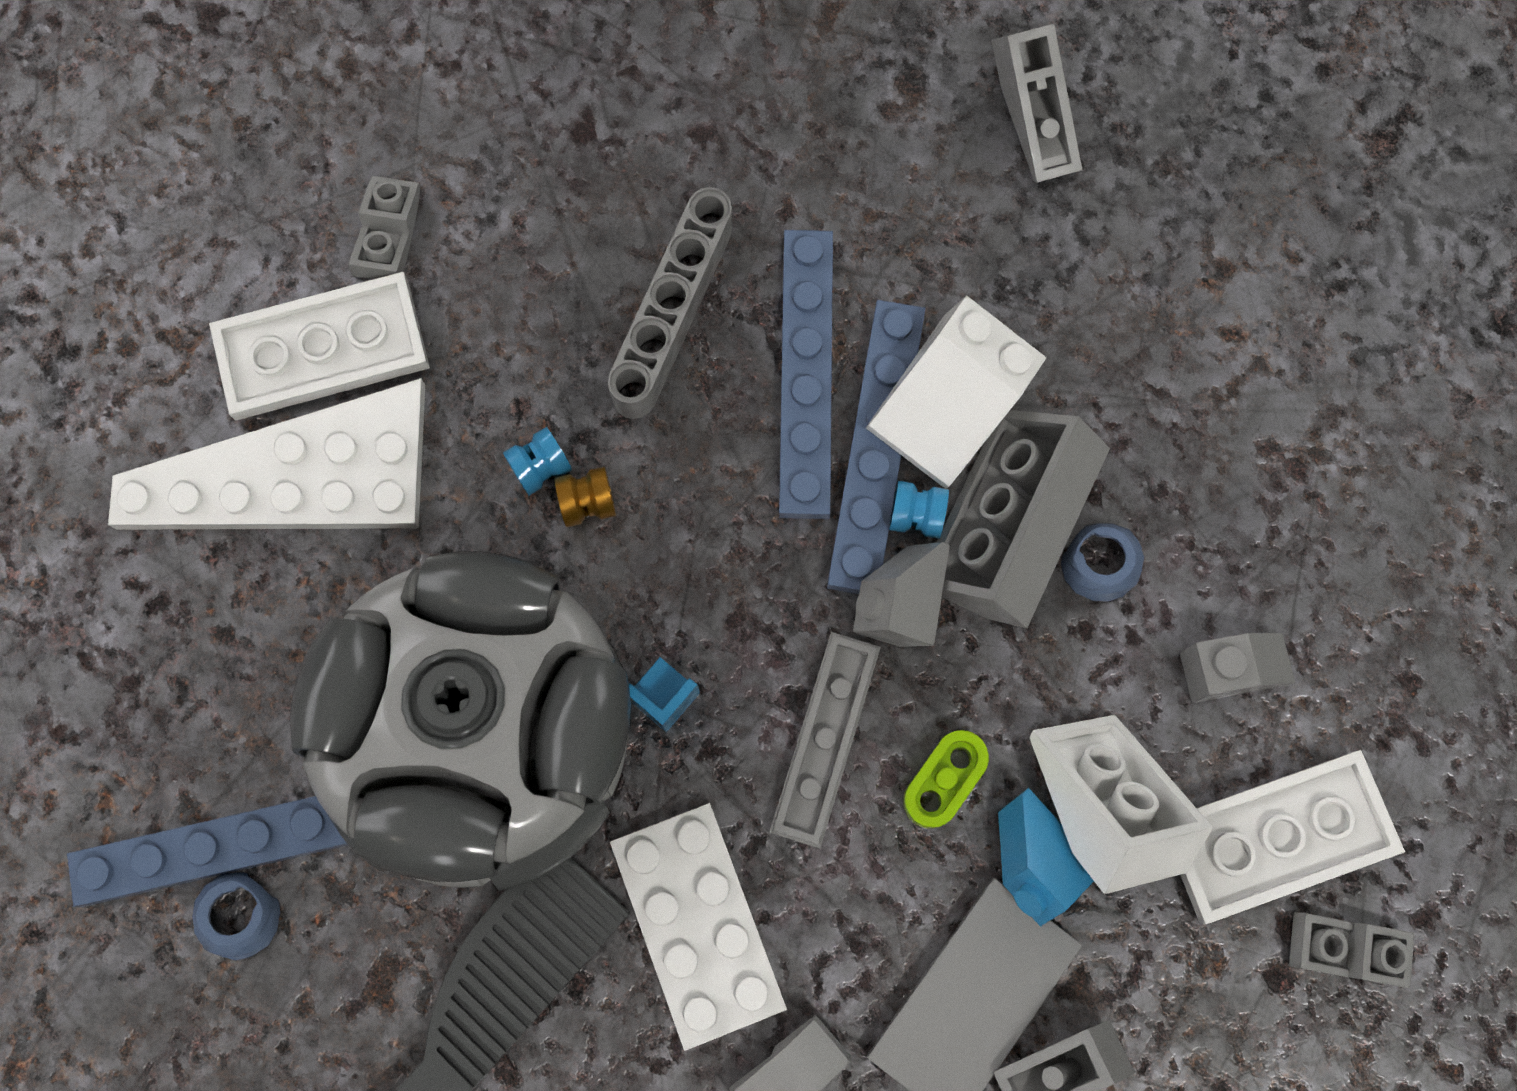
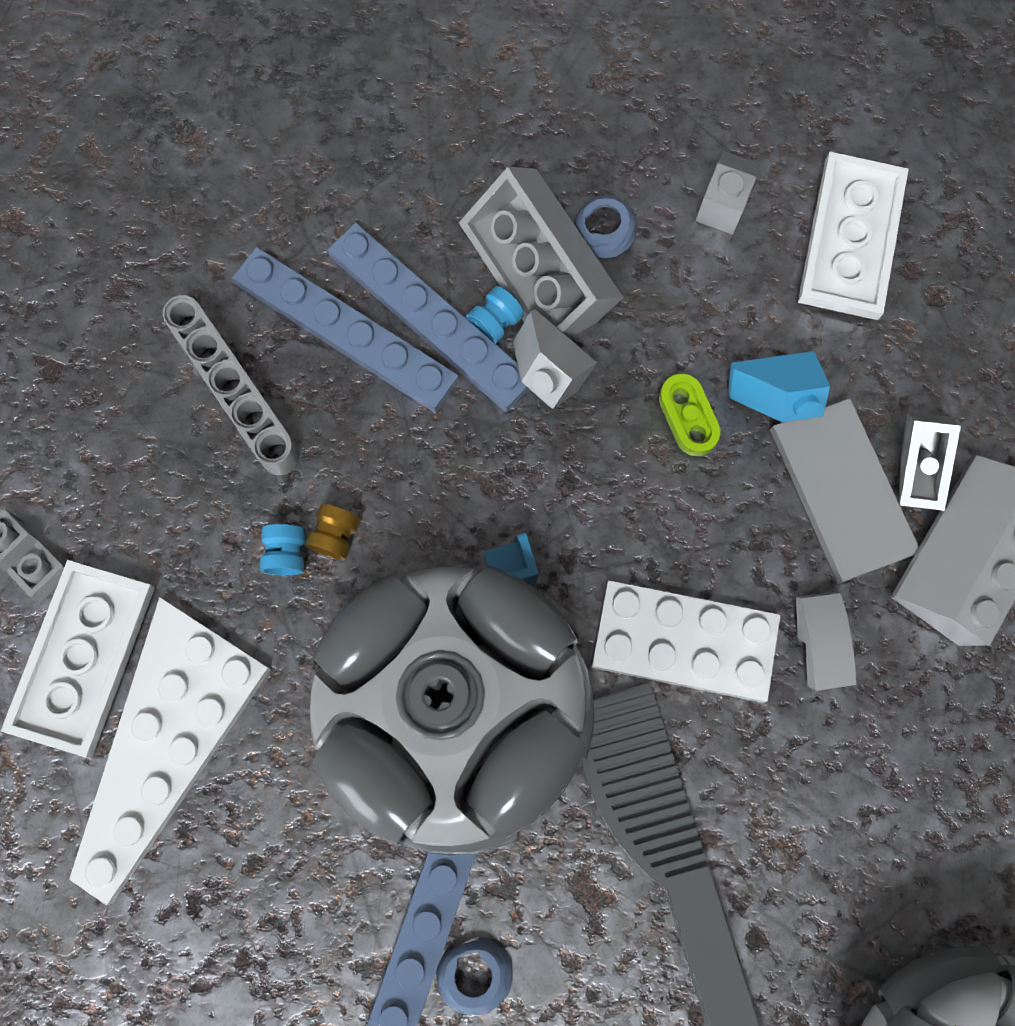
camera: 60 degrees left, 0 degrees up
light grey tile [769,632,881,849] -> none
white slope [866,295,1047,489] -> none
light grey slope [991,24,1082,183] -> none
white slope [1030,715,1213,894] -> none
light grey slope [1288,912,1415,988] -> none

